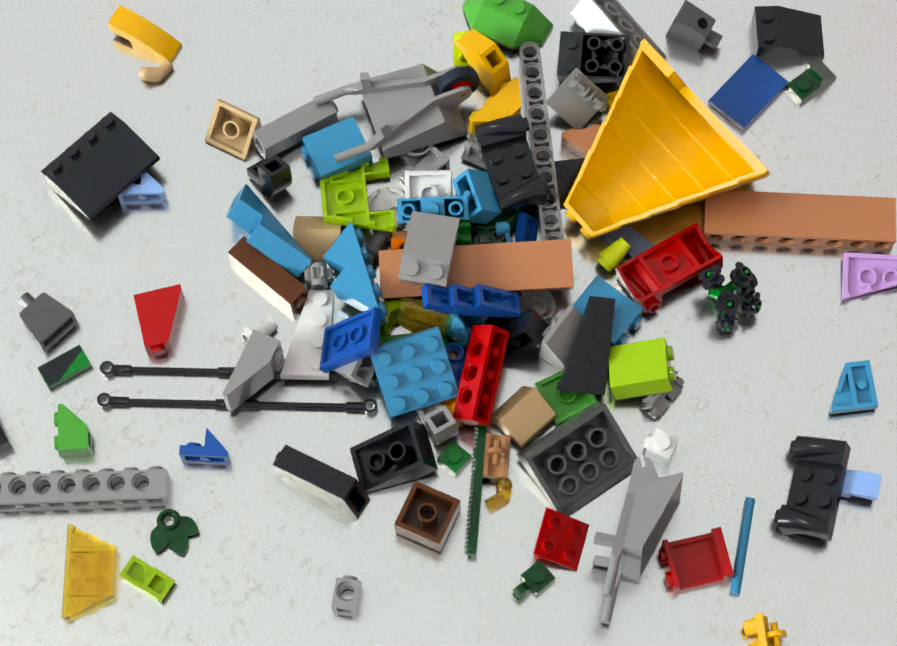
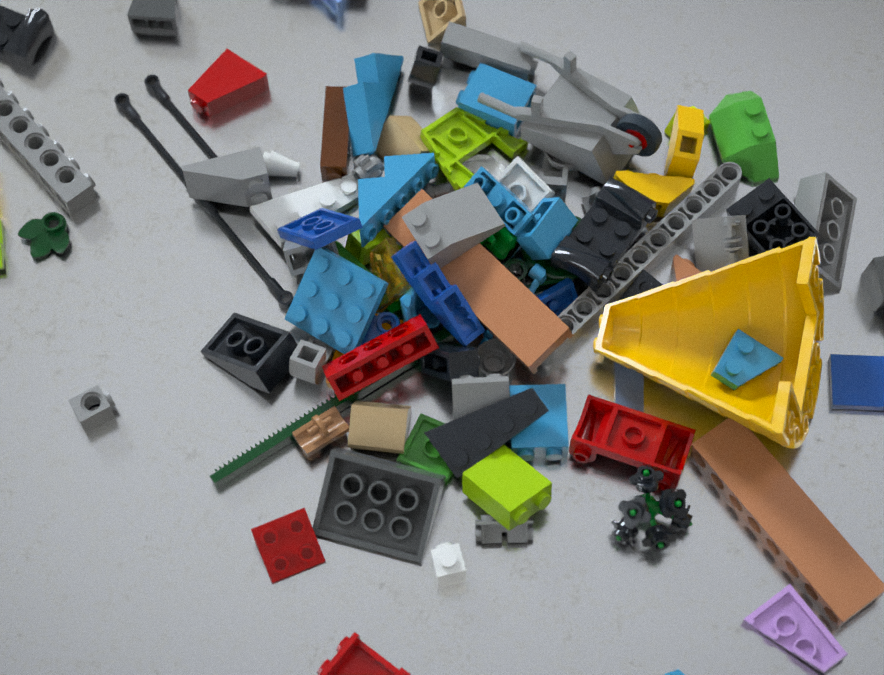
camera: 50 degrees right, 5 degrees down
tile [37,344,92,390] -> none
bright green slope [54,404,92,458] -> none
blue slope [179,428,231,464] -> none
black slope [272,444,370,519] -> none
reddish brown brick [394,481,461,552] -> none
green plate [437,441,472,476] -> none
clear yellow arm [484,478,513,511] -> none
dark green plate [512,560,556,602] -> none
light grey piece [593,457,684,624] -> none
neon yellow cone [596,237,631,272] -> none
none -> dark azure wing [711,329,783,390]

